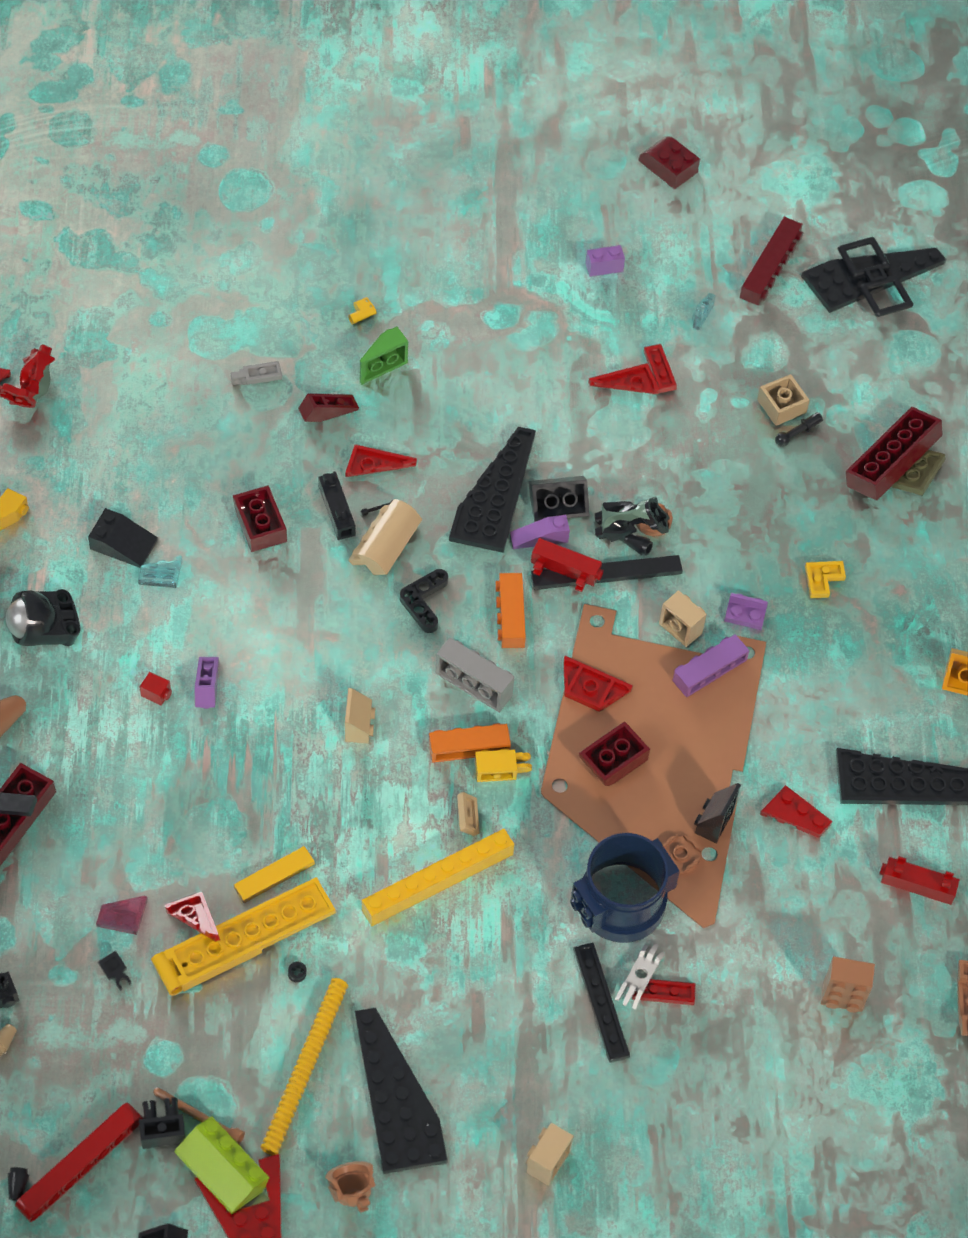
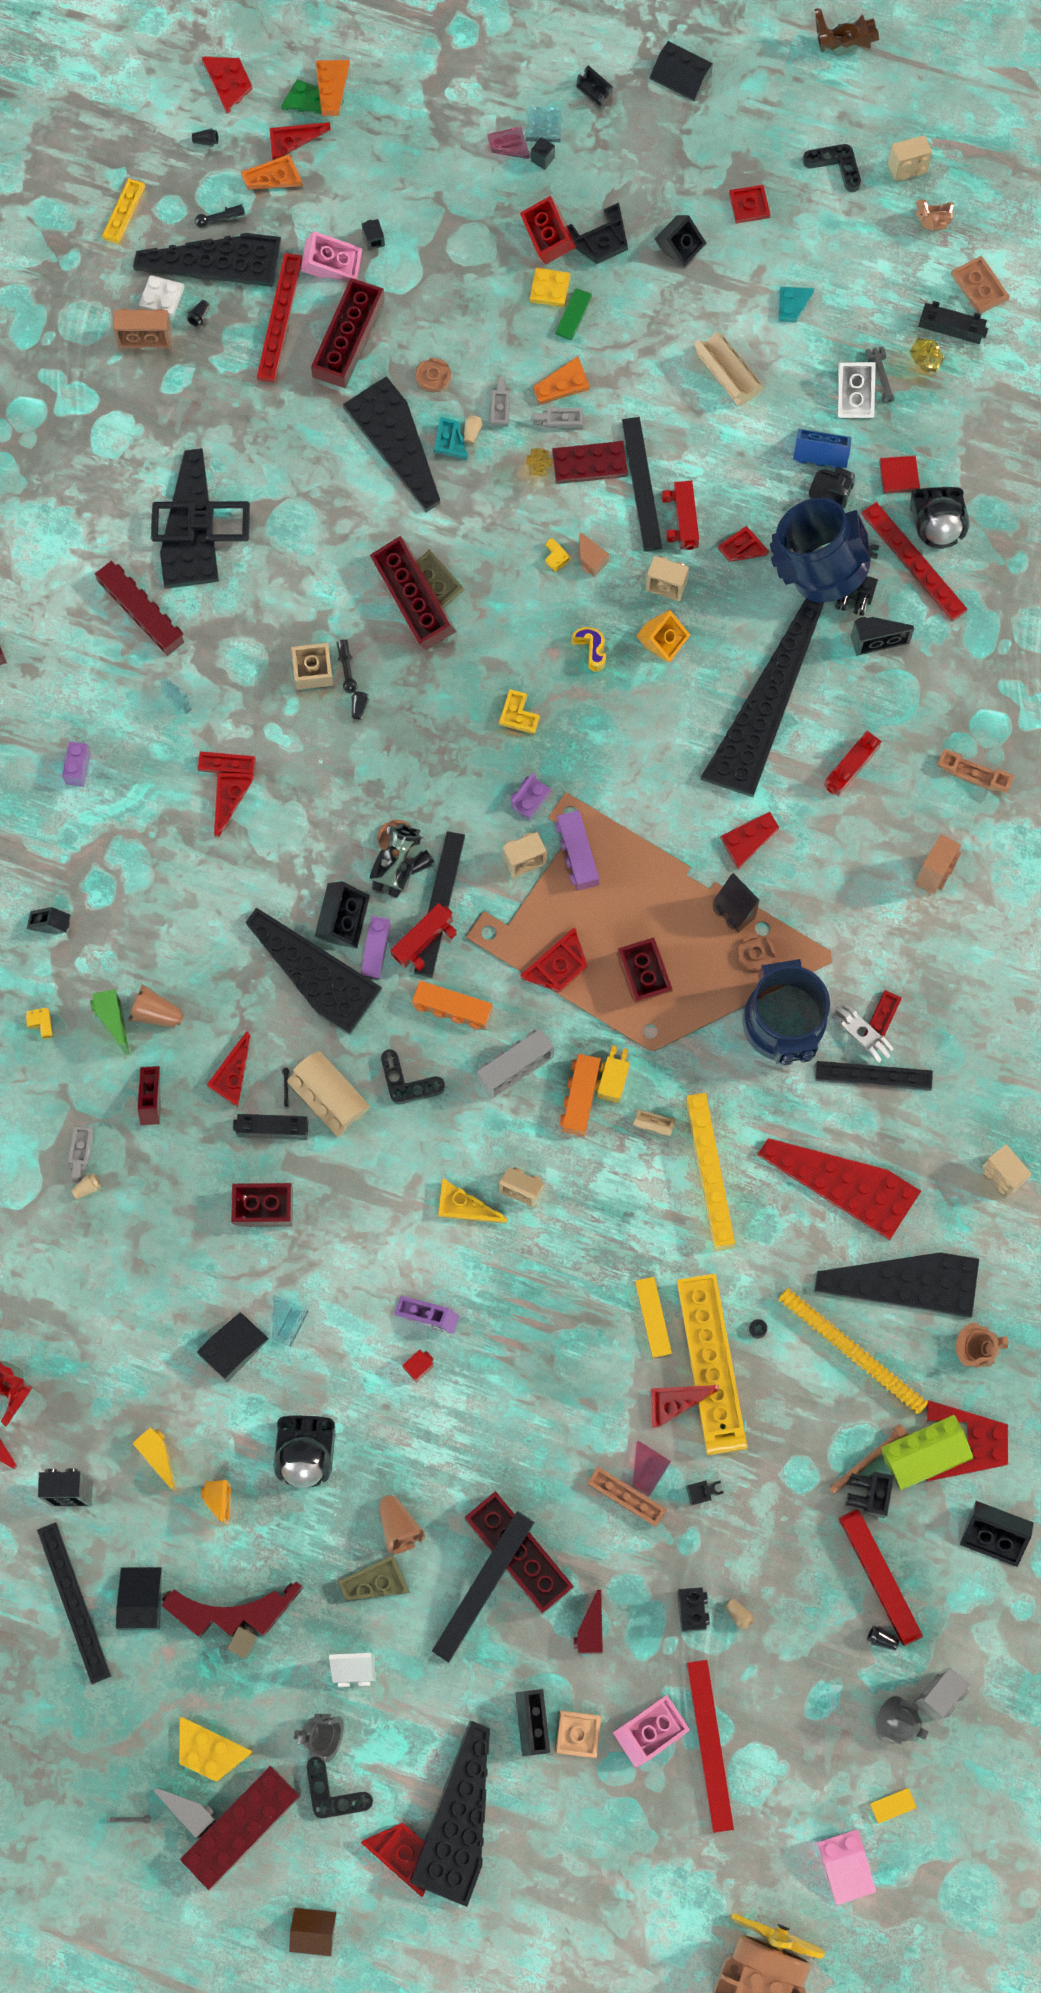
camera: 65 degrees left, 15 degrees up
none -> black slope [26,907,71,934]
none -> tan cone [71,1173,102,1199]
none -> nougat cone [128,984,184,1028]
none -> black cone [351,691,370,720]
none -> yellow wing [438,1179,507,1224]
none -> yellow animal [571,627,606,672]
none -> nougat plate [587,1466,667,1527]
none -> red wing [757,1138,921,1241]

